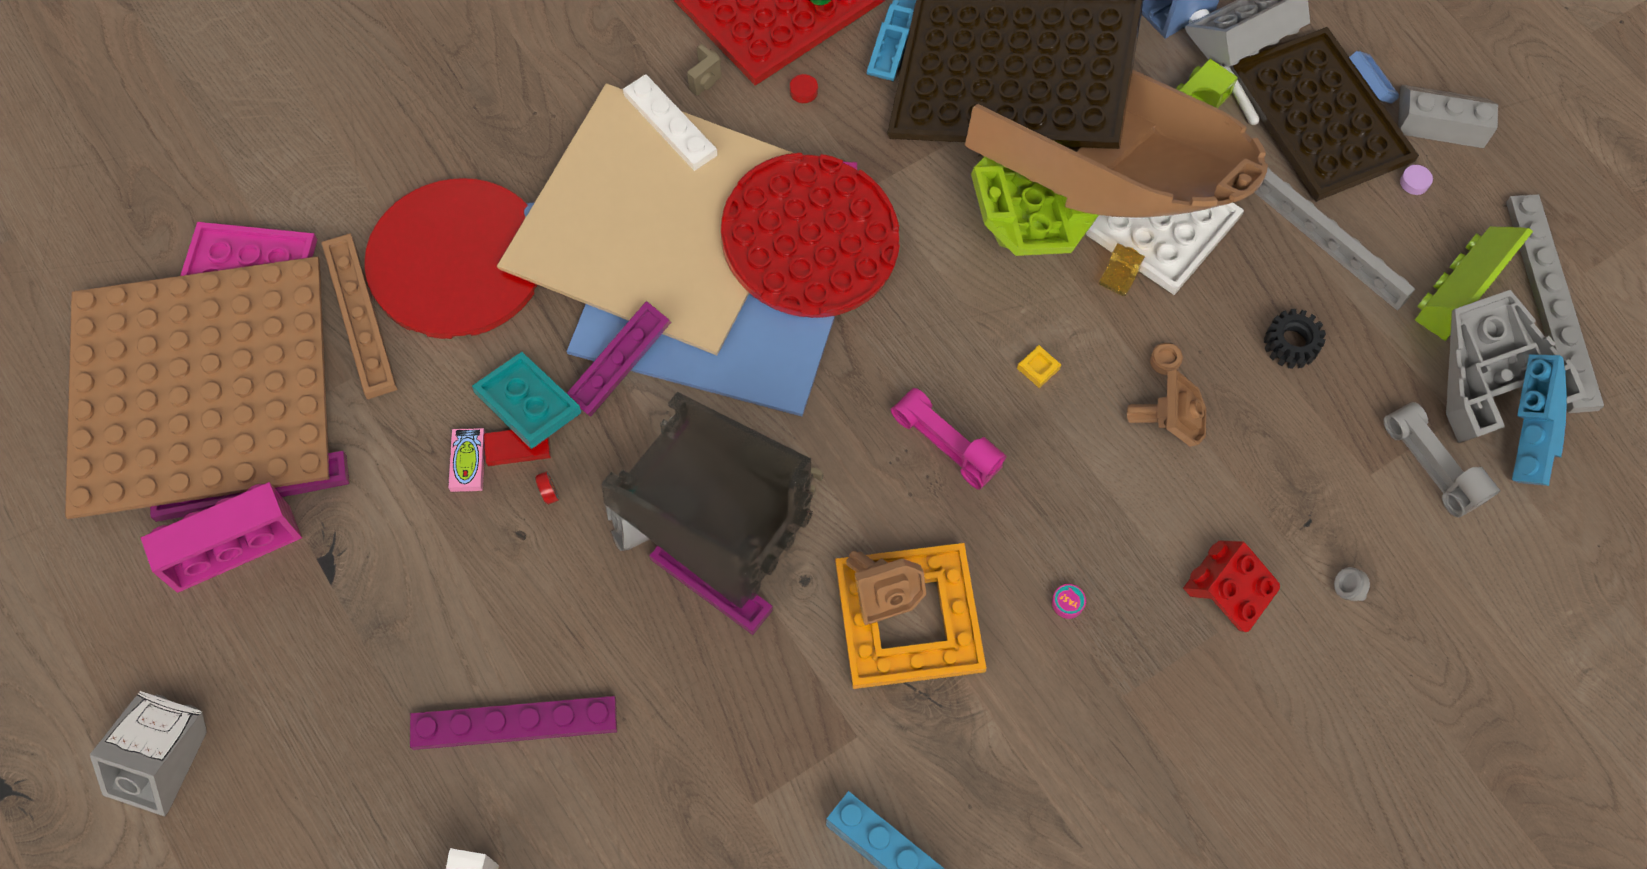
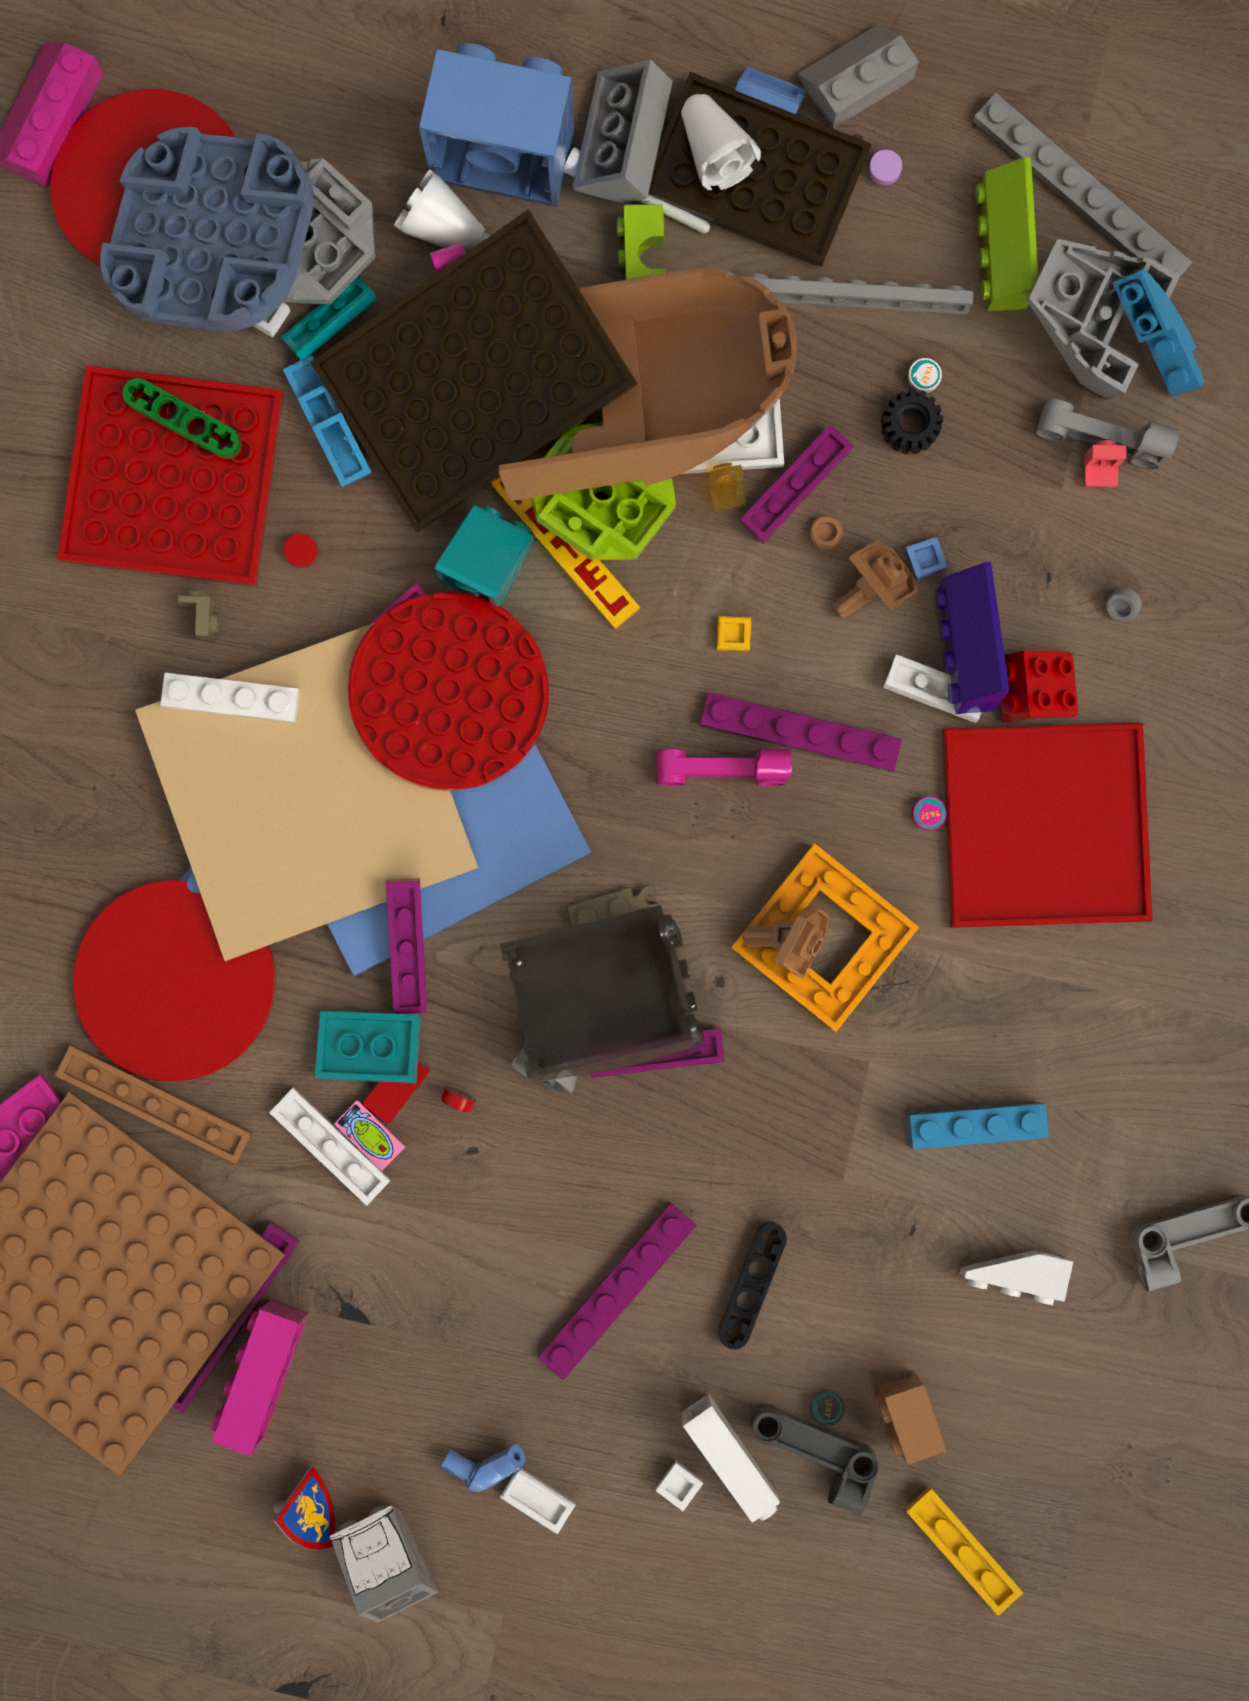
camera: 45 degrees left, 20 degrees up
none -> white plate [269,1087,391,1206]
none -> shield [273,1466,335,1550]
none -> teal slope [434,505,535,607]
none -> medium blue arm [440,1444,526,1492]
none -> yellow tile [490,478,640,630]
none -> white tile [500,1467,576,1534]
none -> white cone [681,94,761,190]
none -> magenta plate [700,692,902,772]
none -> black beam [718,1222,787,1350]
none -> magenta plate [740,424,854,544]
none -> white plate [883,654,981,723]
none -> medium blue tile [904,537,948,580]
none -> white tile [908,358,942,393]
none -> dark purple slope [935,562,1010,714]
none -> red tile [943,723,1153,928]
none -> coral bracket [1084,440,1126,488]

